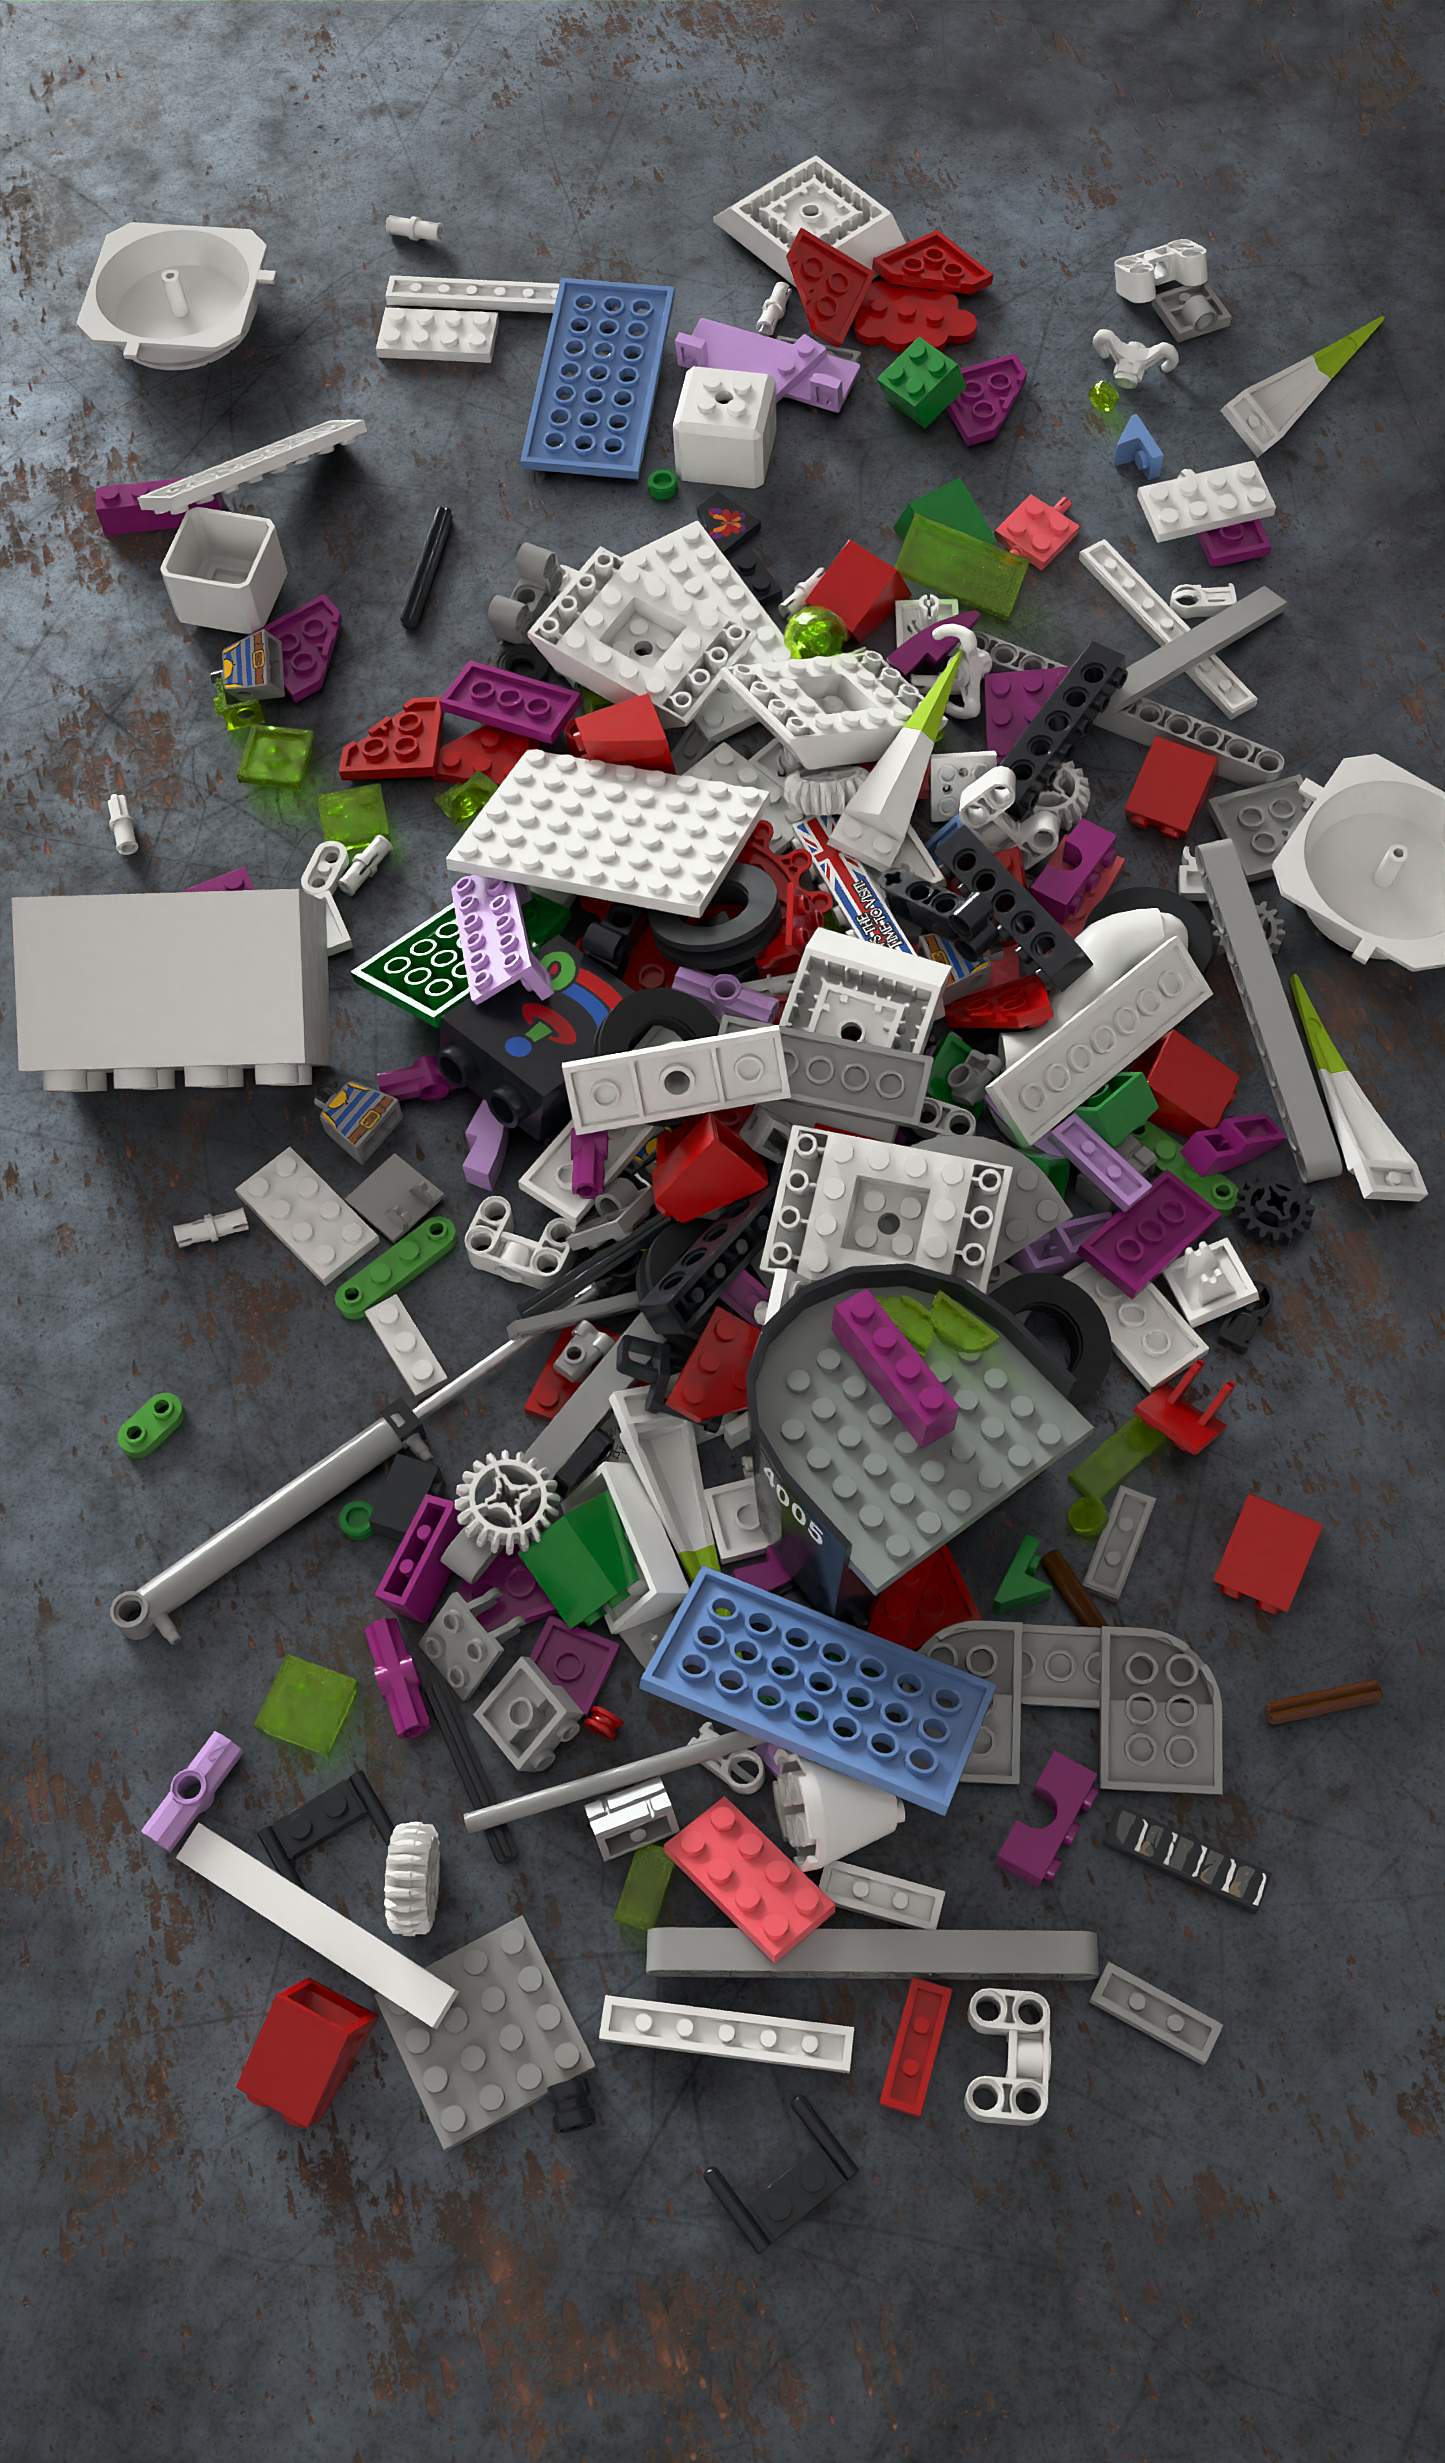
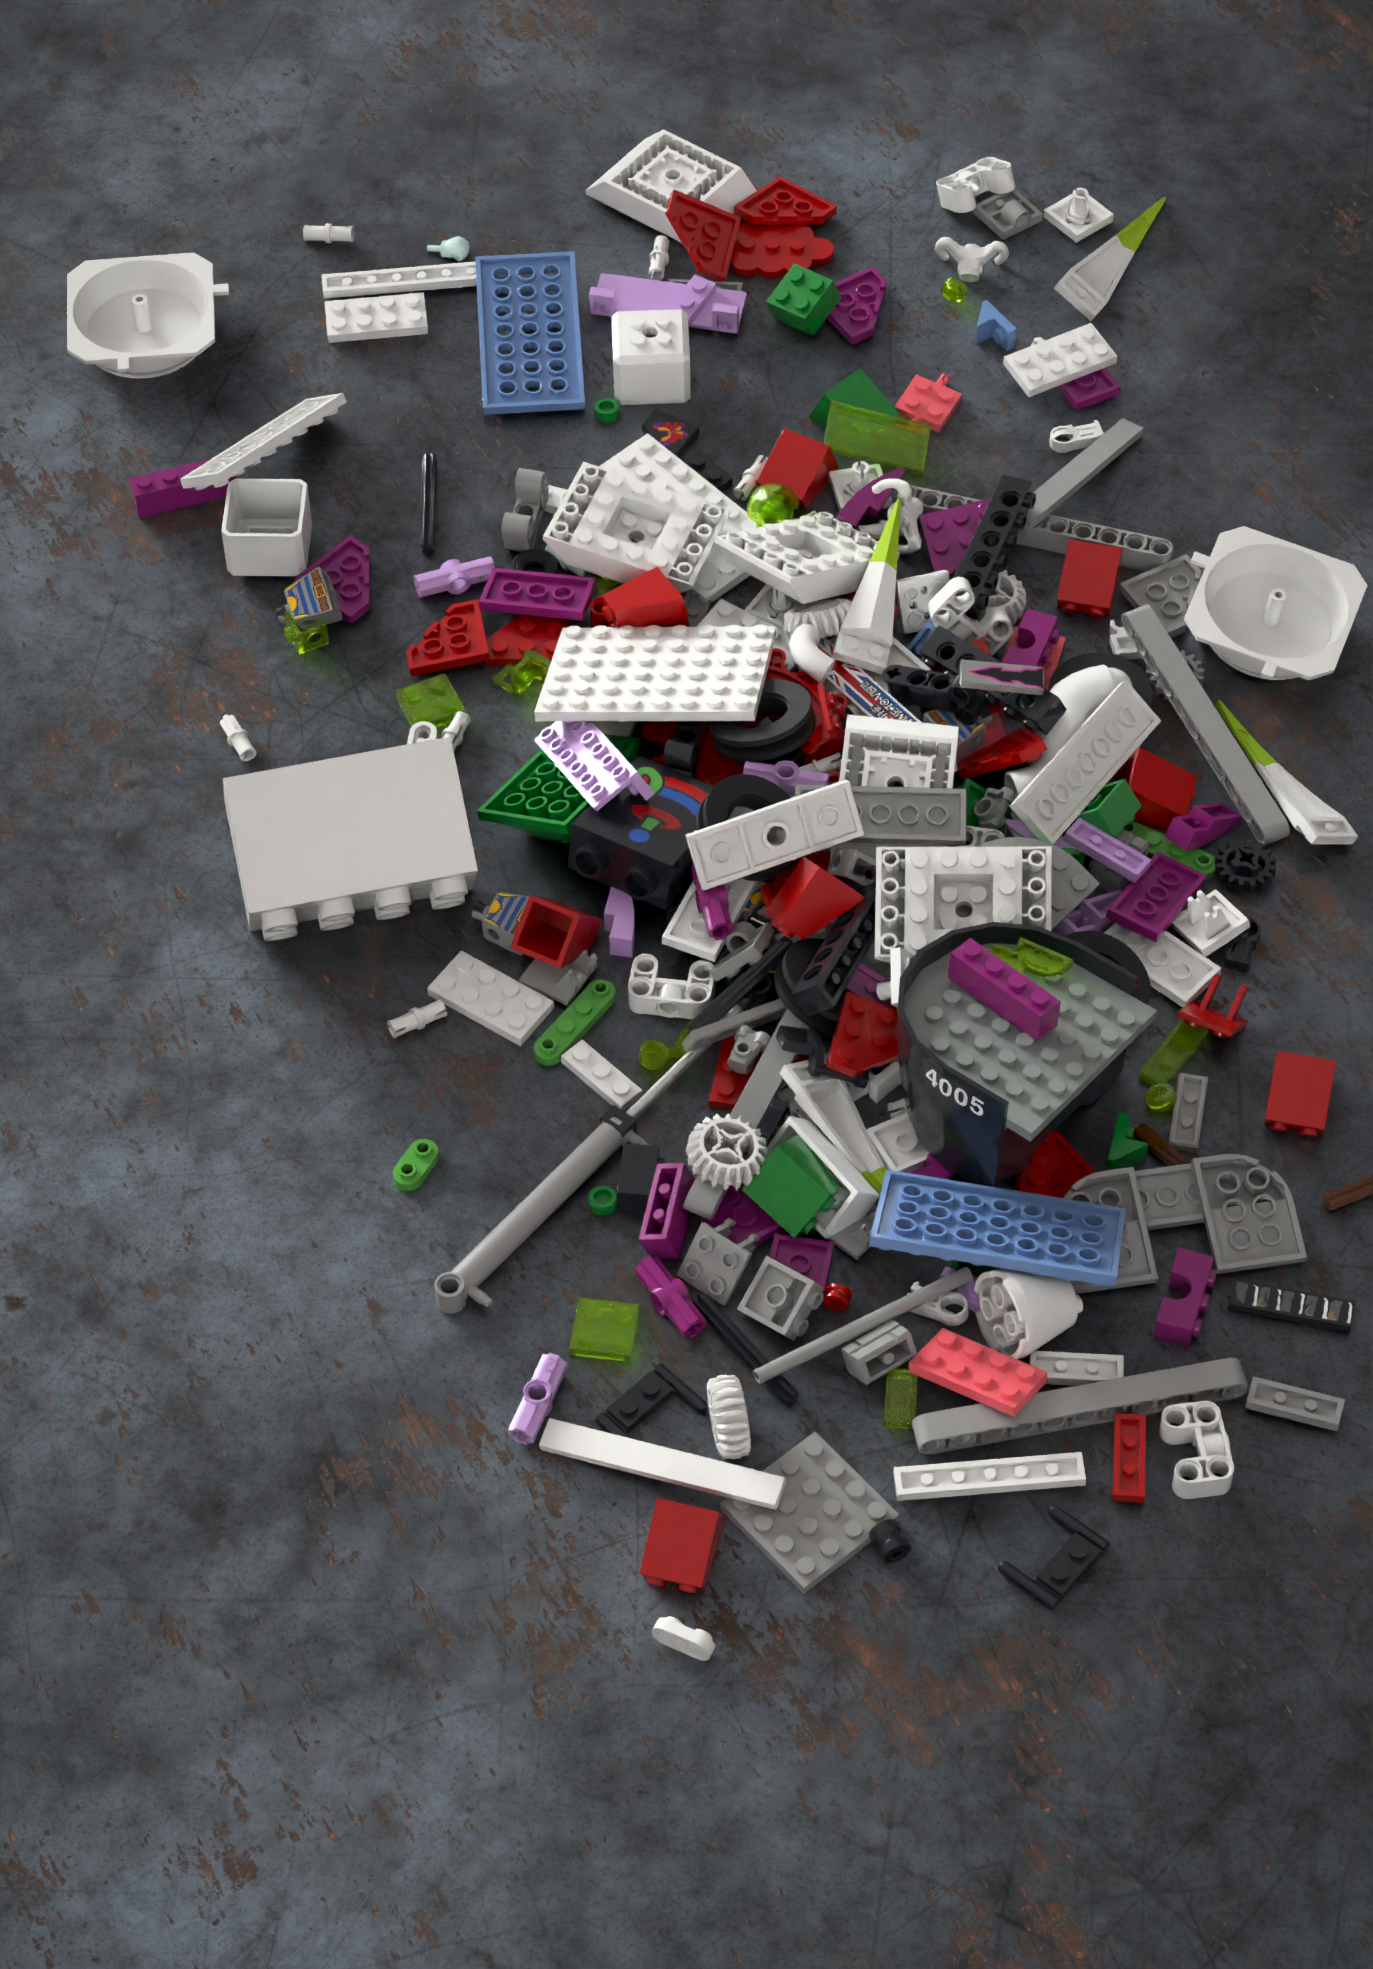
camera: 15 degrees left, 10 degrees down
clear neon green plate [236,724,316,789] -> none
magenta piece [377,1055,467,1101] -> none
white tile [1079,539,1258,720] -> none
none -> lavender piece [414,556,495,597]
none -> light aqua piece [427,236,470,262]
none -> red slope [510,894,603,969]
none -> clear neon green plate [638,1028,691,1070]
none -> white plate [652,1616,716,1661]
none -> white cylinder [789,624,835,683]
none -> tile [960,659,1044,695]
none -> white plate [1044,188,1114,243]

